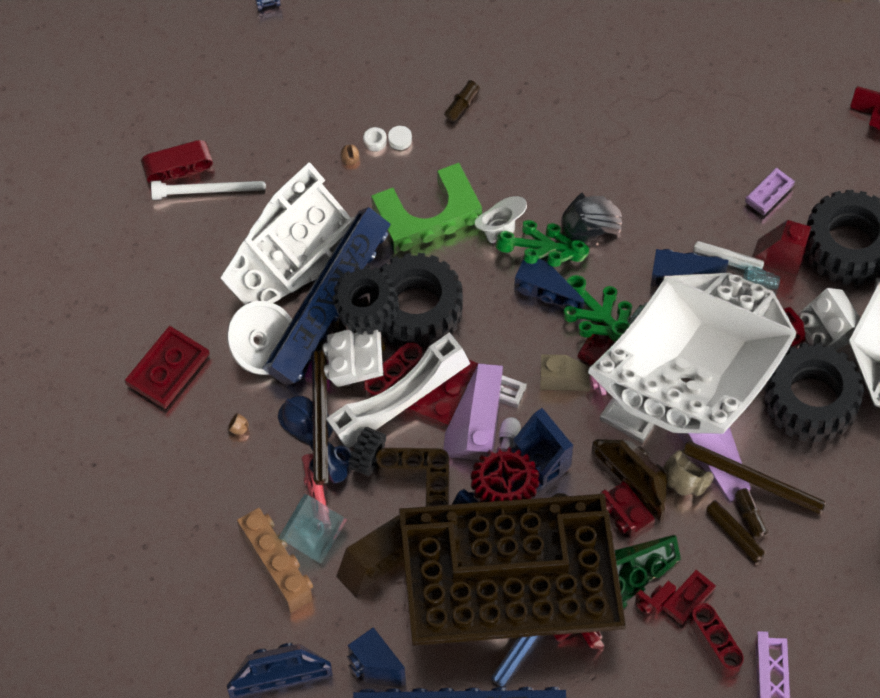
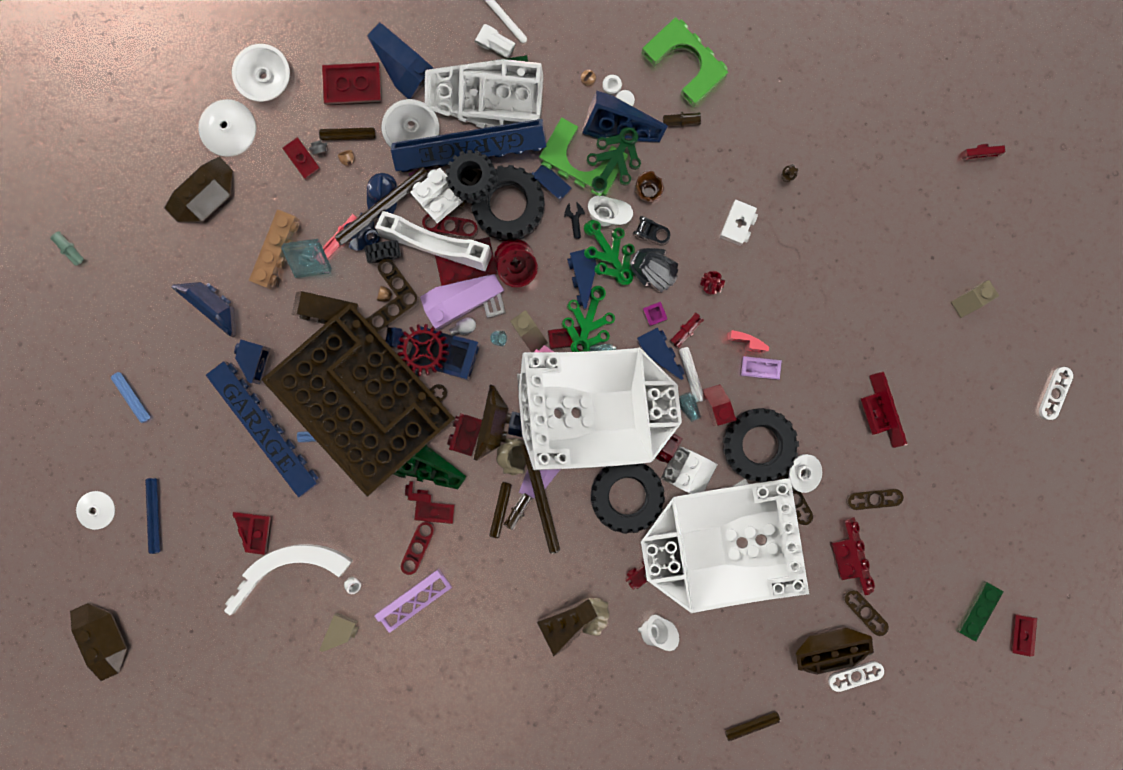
camera: 55 degrees right, 25 degrees up
none -> dark brown wedge [164,156,233,222]
none -> white dish [199,99,256,157]
none -> white dish [232,44,290,102]
none -> dark red plate [282,137,320,180]
none -> flat silver plate [308,140,327,155]
none -> dark brown axle [319,127,376,140]
none -> dark blue wedge [367,22,434,99]
none -> medium nougat hinge [377,286,392,302]
none -> white piece [475,24,515,58]
none -> clear light blue hinge [490,330,507,346]
none -> dark red wheel [494,239,538,287]
none -> dark blue slope [508,411,523,437]
none -> dark blue panel [531,165,572,203]
none -> black bar [564,202,585,239]
none -> dark blue wedge [582,90,667,142]
none -> dark green plant [586,127,641,193]
none -> black piece [633,216,671,246]
none -> reddish brown hair [635,171,664,202]
none -> bright green arch [641,17,728,107]
none -> magenta plate [643,301,668,327]
none -> dark red pin [669,312,704,349]
none -> dark red gear [700,271,725,295]
none -> white brick [719,200,758,246]
none -> coral slope [727,330,769,353]
none -> dark brown axle [781,164,798,182]

